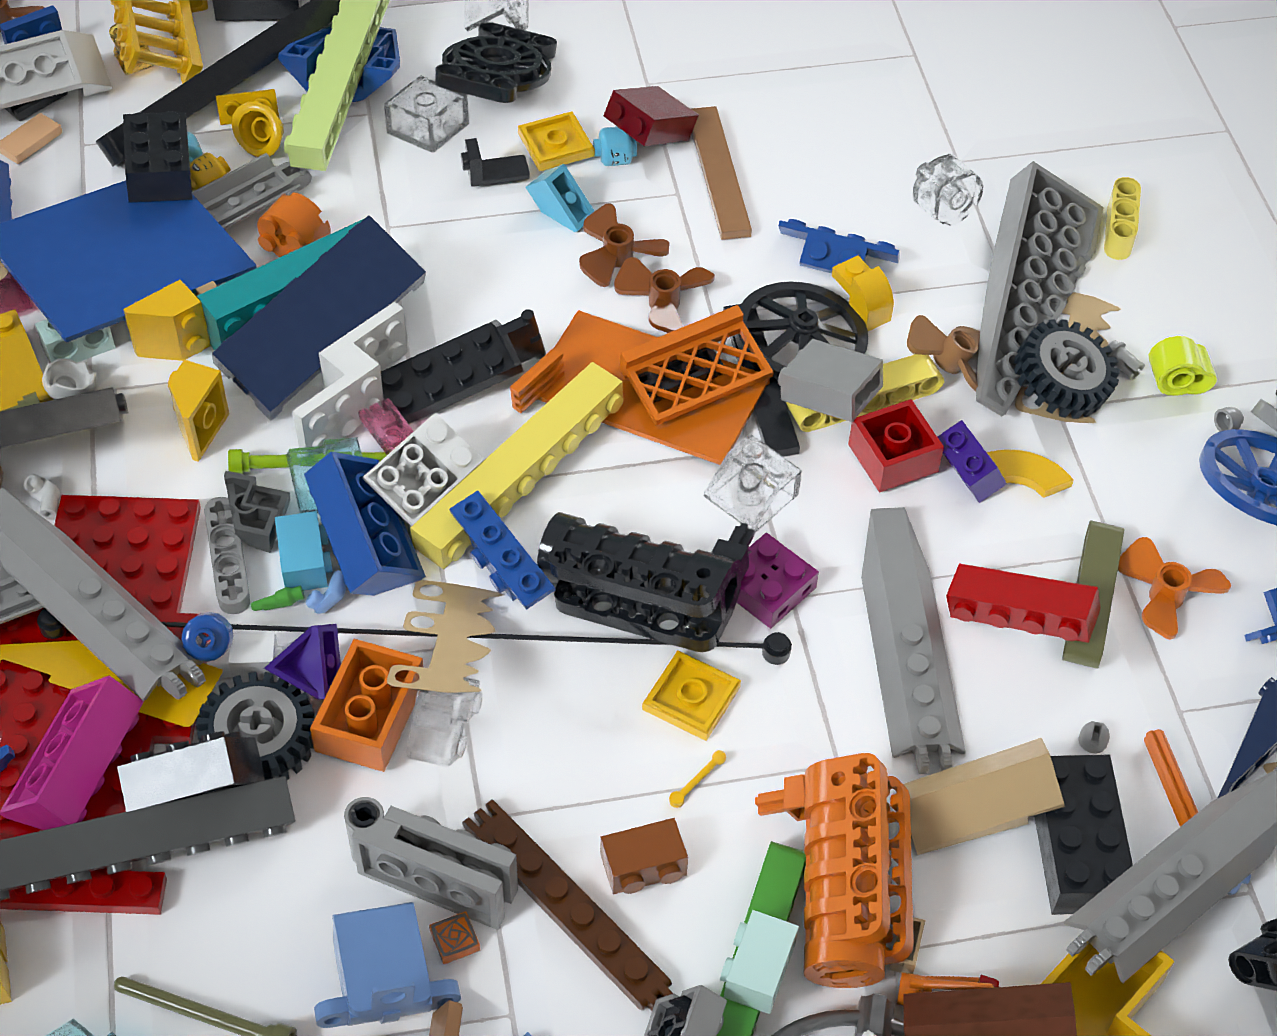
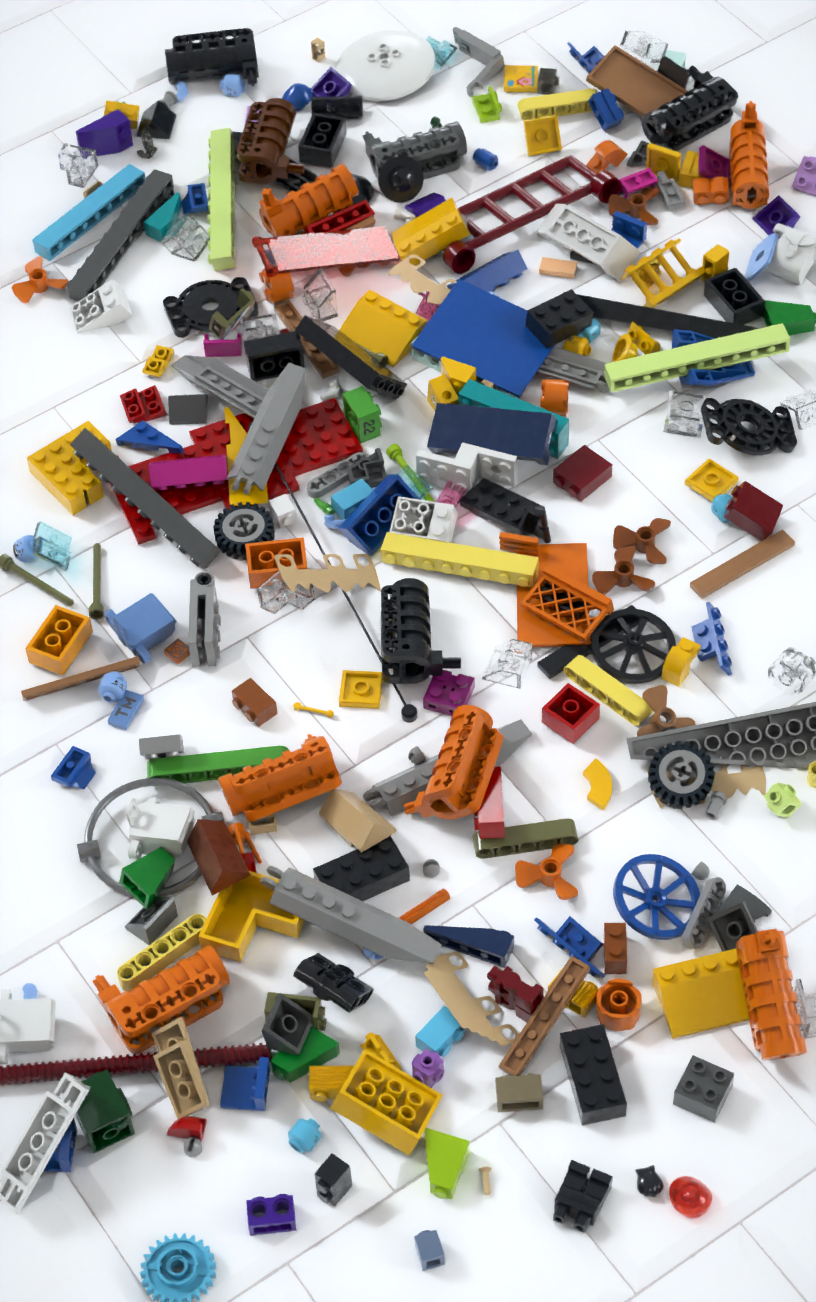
camera: 70 degrees right, 0 degrees up
white hair [42,359,96,400] -> none
brick [117,731,265,812] -> none
yellow slope [168,359,230,462] -> none
blue head [181,612,234,662] -> none
dark purple slope [263,623,341,700] -> none
blue bracket [449,490,555,610] -> none
black bracket [460,138,530,187] -> none
reddish brown hinge [462,799,674,1011] -> none
medium azure slope [525,164,595,232] -> none
light aqua brick [720,910,799,1014] -> none
light grey brick [778,339,883,422] -> none
dark purple brick [937,420,1007,503] -> none
neon yellow piece [1148,336,1217,396] -> none
none -> bright green brick [342,386,382,444]
none -> orange piece [403,705,504,820]
none -> light grey hinge [408,746,426,764]
none -> yellow torso [427,374,459,411]
none -> dark red brick [553,445,613,502]
none -> yellowish green brick [764,782,802,818]

